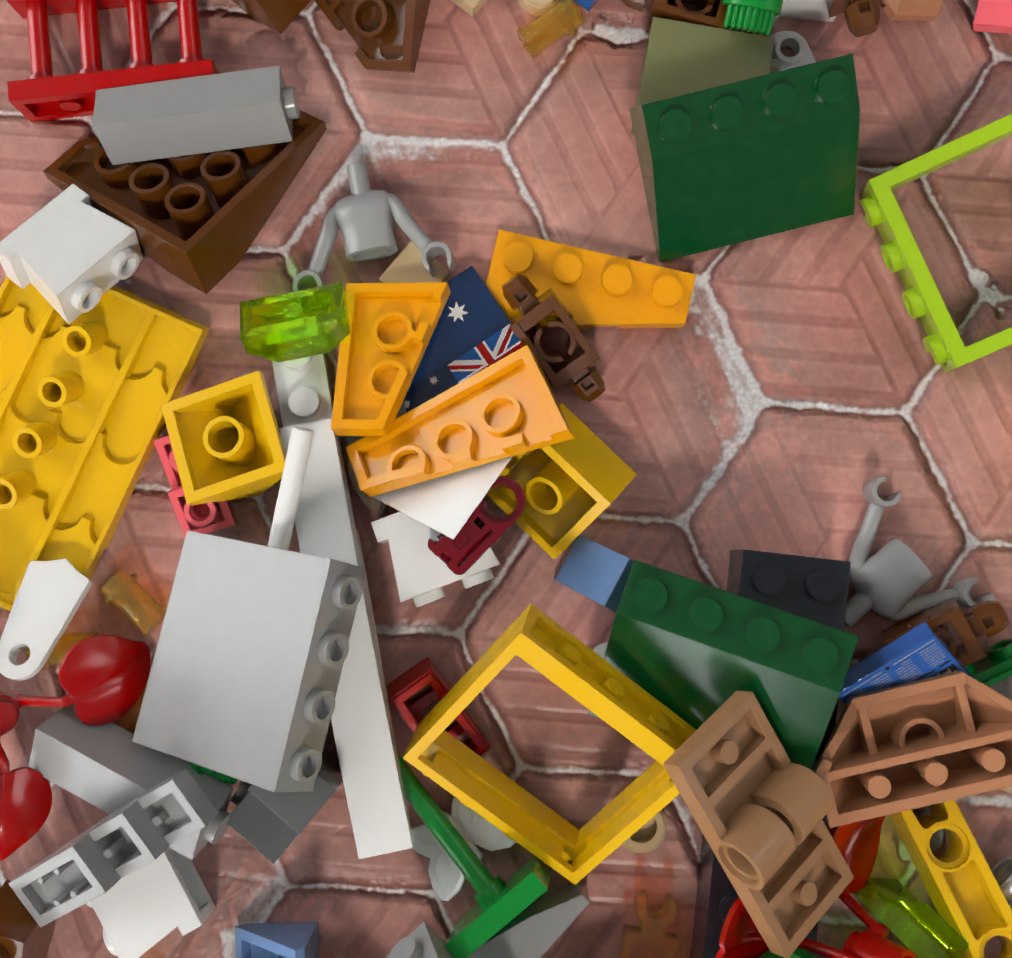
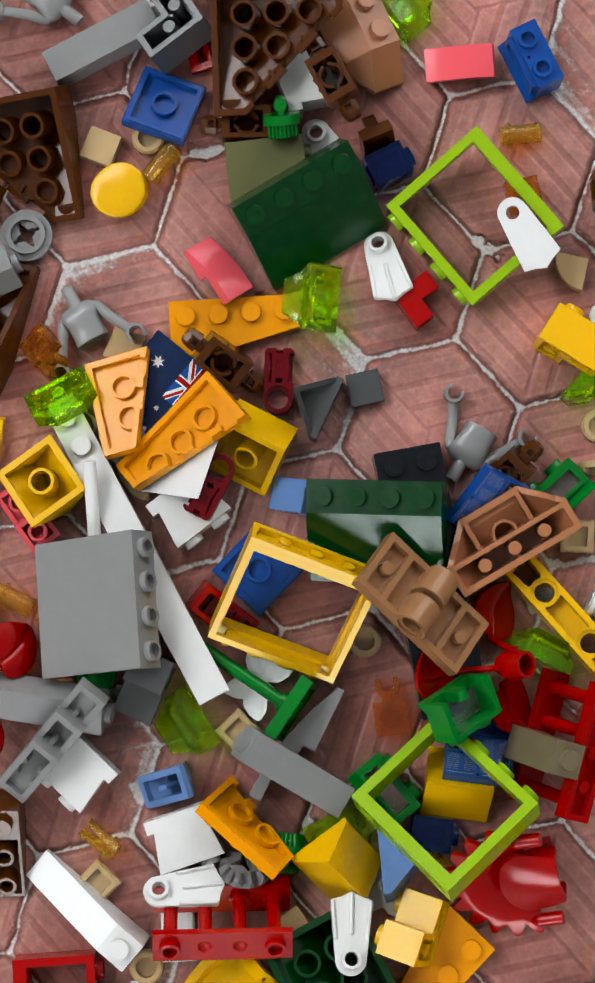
camera: 15 degrees left, 0 degrees up
none -> light grey gear [0,210,53,263]
none -> clear orange plate [19,322,69,380]
none -> yellow piece [90,162,149,218]
none -> clear neon green slope [154,684,221,755]
none -> coral slope [183,237,253,305]
none -> blue tile [212,532,304,617]
none -> tan tile [215,708,262,749]
none -> dark red piece [263,348,295,416]
none -> clear neon green slope [282,262,342,334]
none -> dark grey slope [293,376,344,443]
none -> dark grey tile [345,369,385,409]
none -> reddish brown tile [358,114,396,160]
none -> clear blue brick [363,140,416,194]
none -> white piece [364,231,413,301]
none -> red piece [395,270,438,330]

